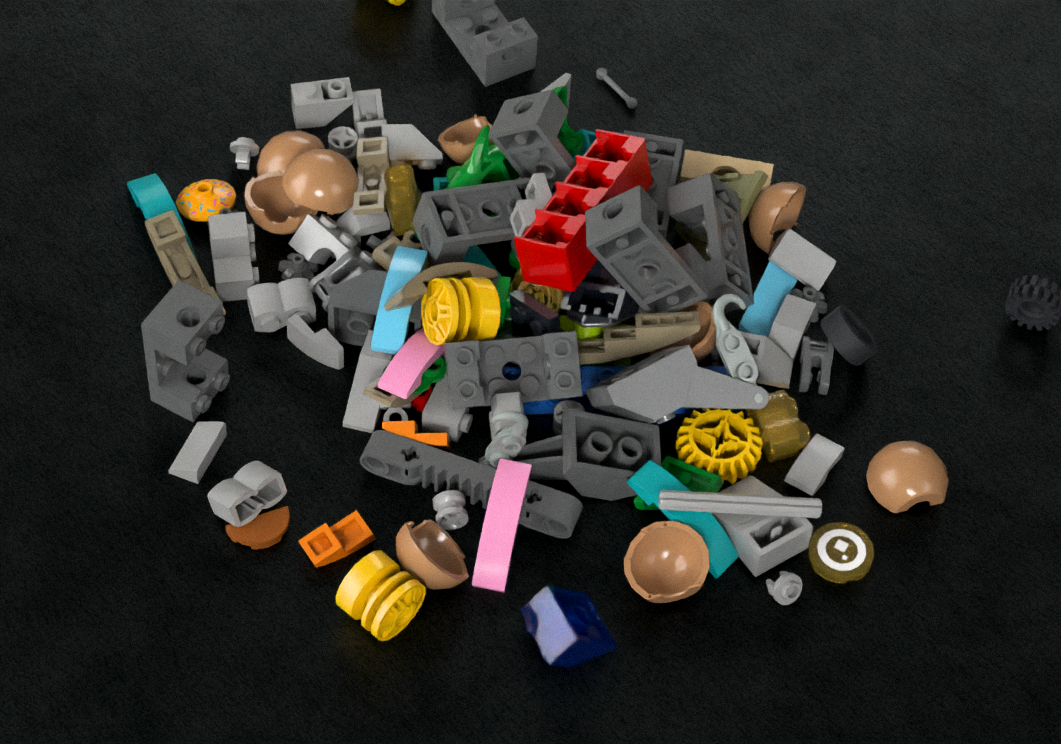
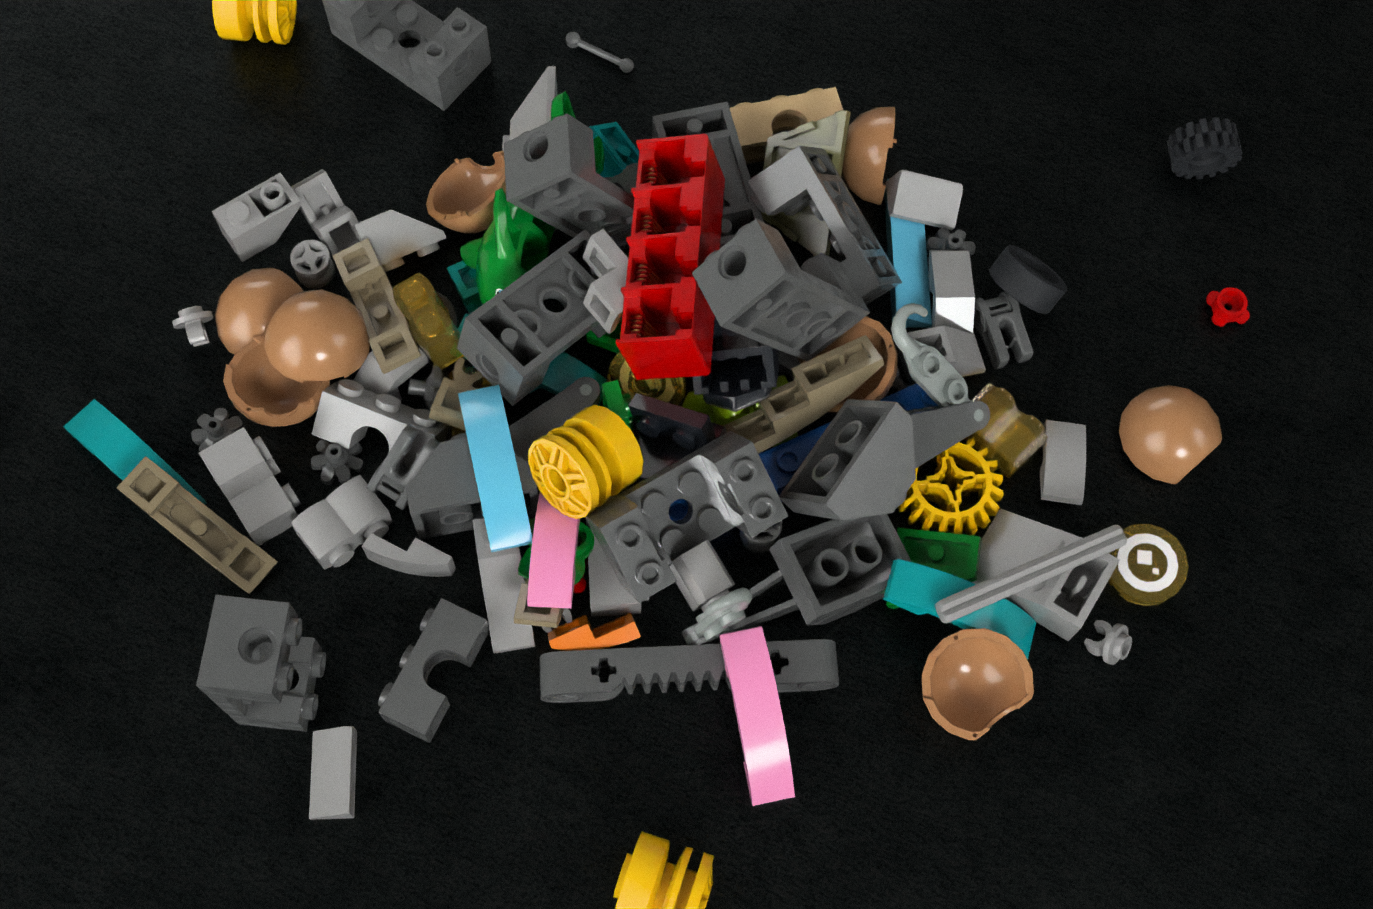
camera: 25 degrees left, 15 degrees up
light orange dish [176,179,237,221] -> none
light grey brick [207,461,287,527] -> none
dark orange tile [225,506,290,550] -> none
orange slope [298,510,376,568] -> none
dark tan slope [384,262,498,311] -> none
medium nougat cylinder [396,519,469,590] -> none
light grey wheel [433,490,468,530] -> none
clear blue slope [520,585,617,667] -> none
none -> dark grey arch [378,598,490,743]
none -> red plate [1206,287,1250,327]

